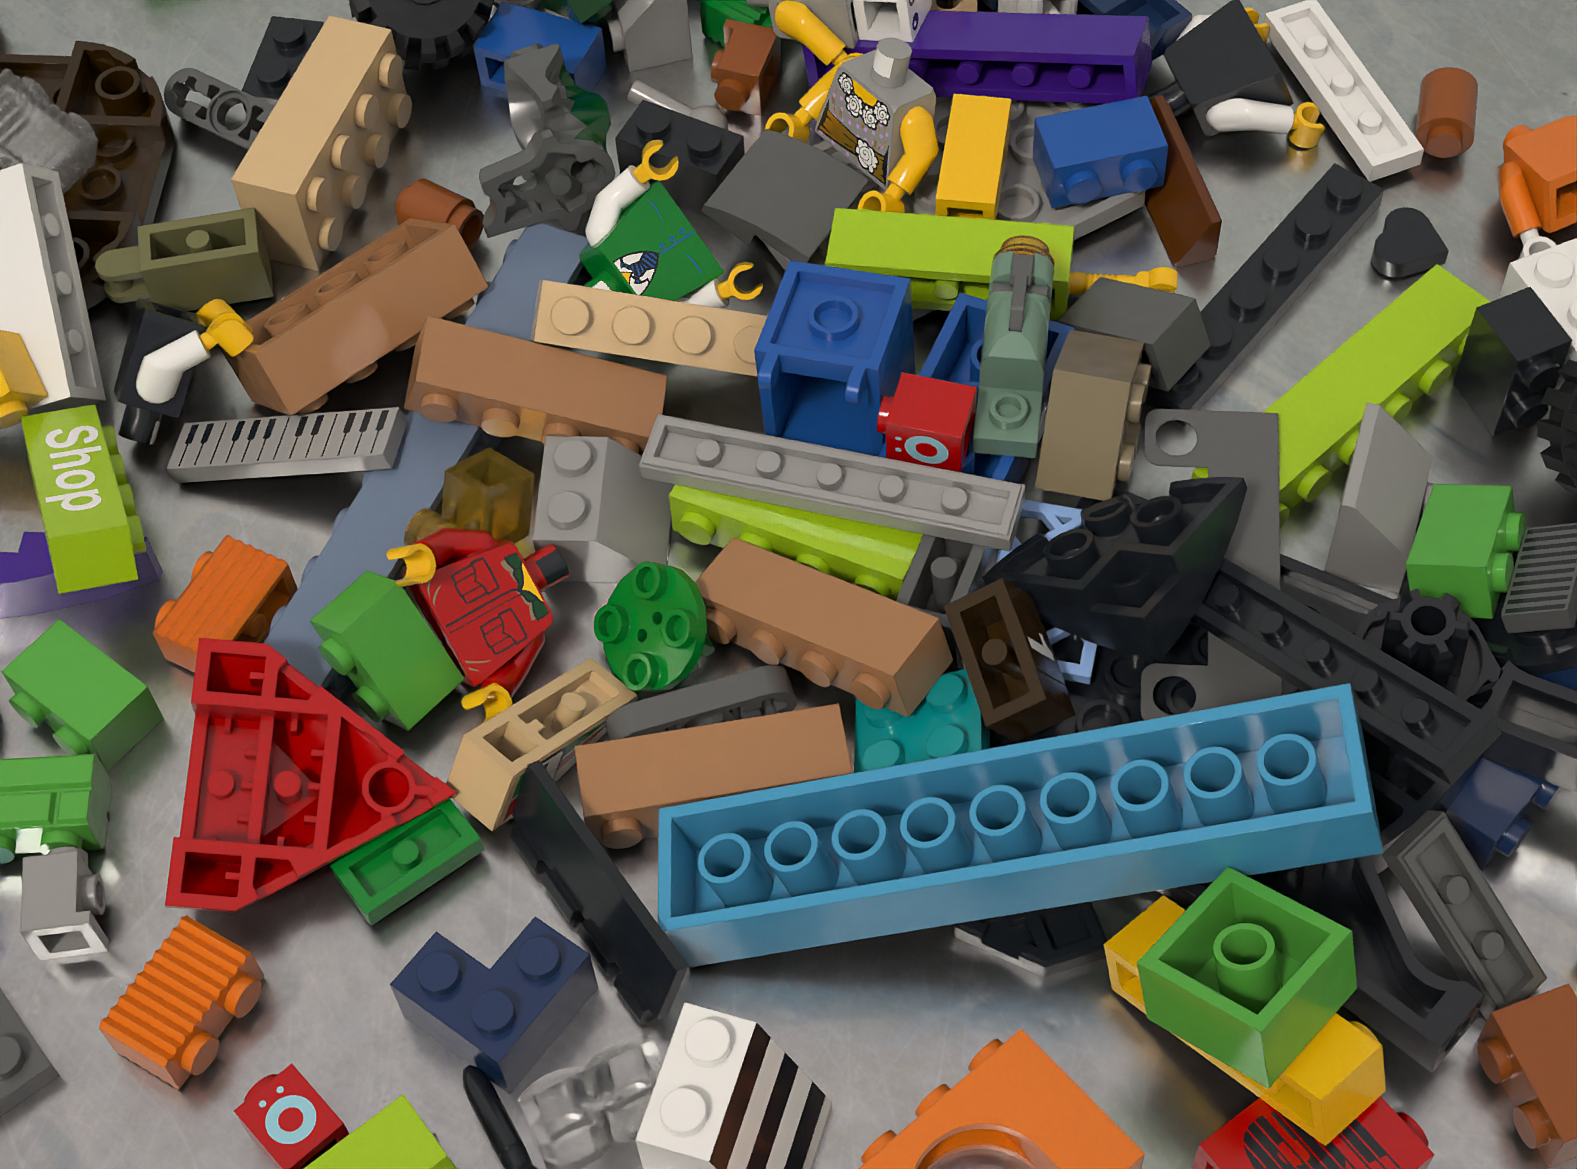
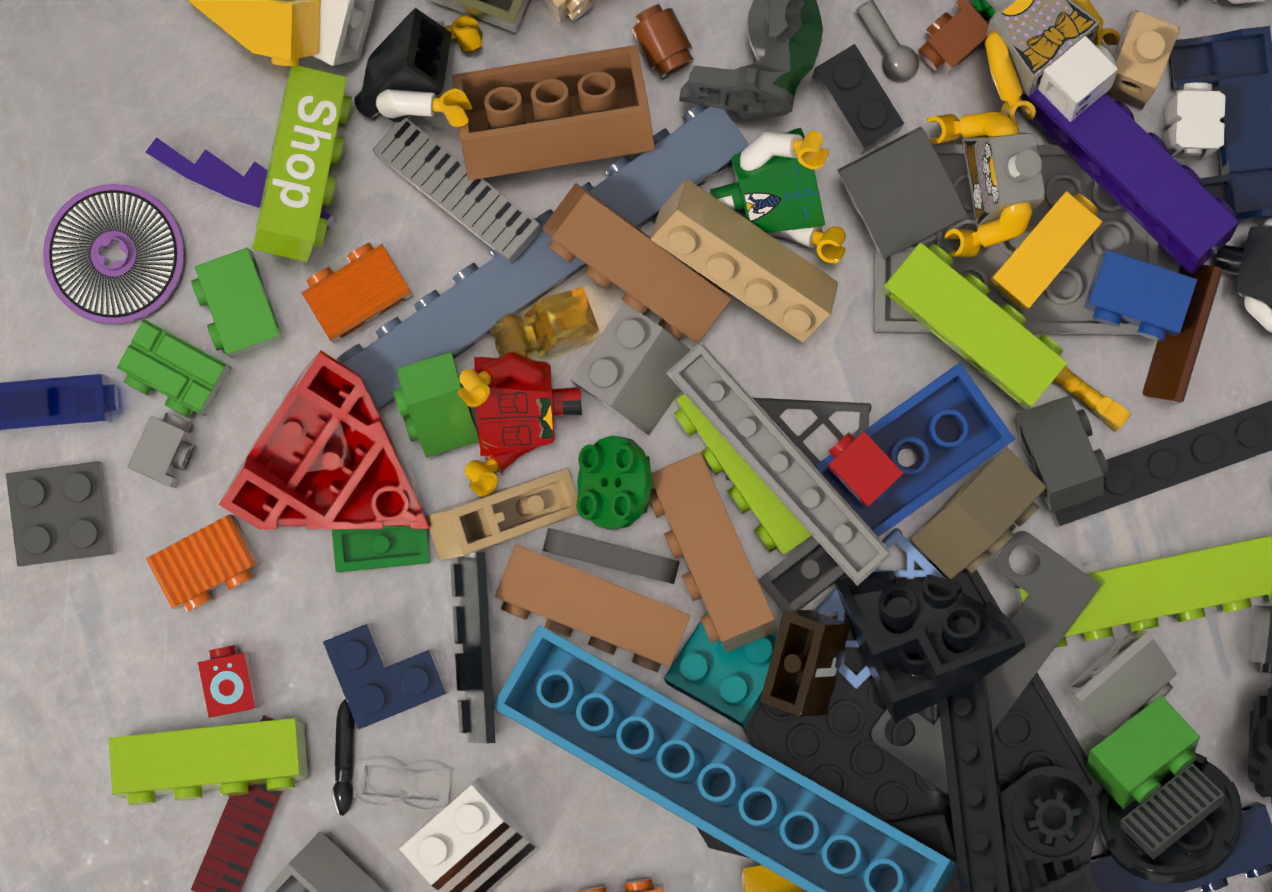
camera: 30 degrees right, 30 degrees up
blue container [754,260,916,456] -> none
sand green plate [973,235,1055,458] -> none

